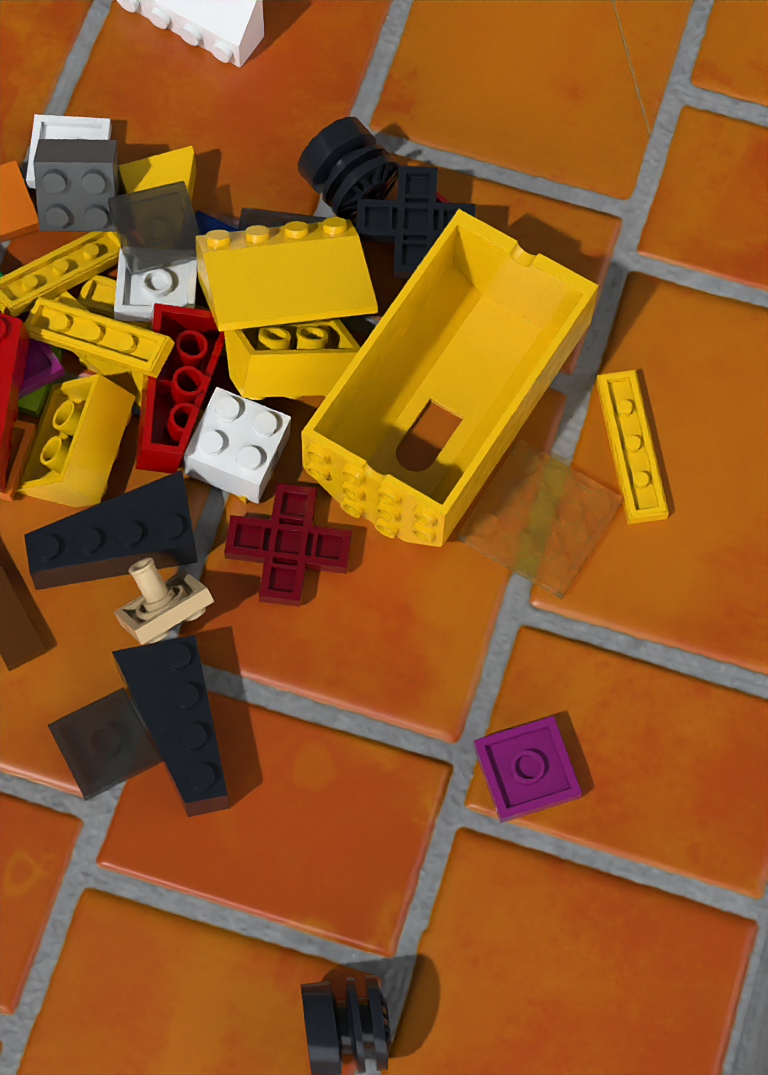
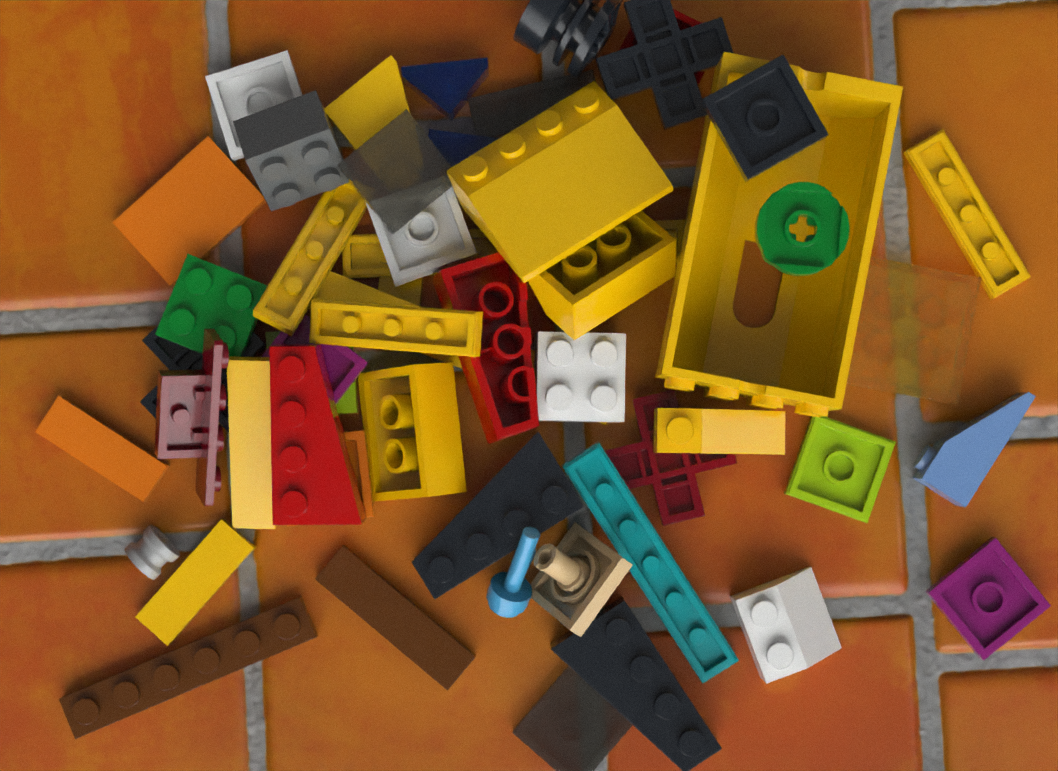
camera: 20 degrees left, 20 degrees up
none -> clear blue slope [401,58,489,121]
none -> dark azure piece [486,527,540,618]
none -> teal tile [562,441,739,684]
none -> yellow slope [653,408,785,455]
none -> black plate [701,54,829,182]
none -> white slope [730,567,842,684]
none -> green plate [755,182,850,276]
none -> lime tile [784,416,896,523]
none -> medium blue slope [913,392,1036,507]

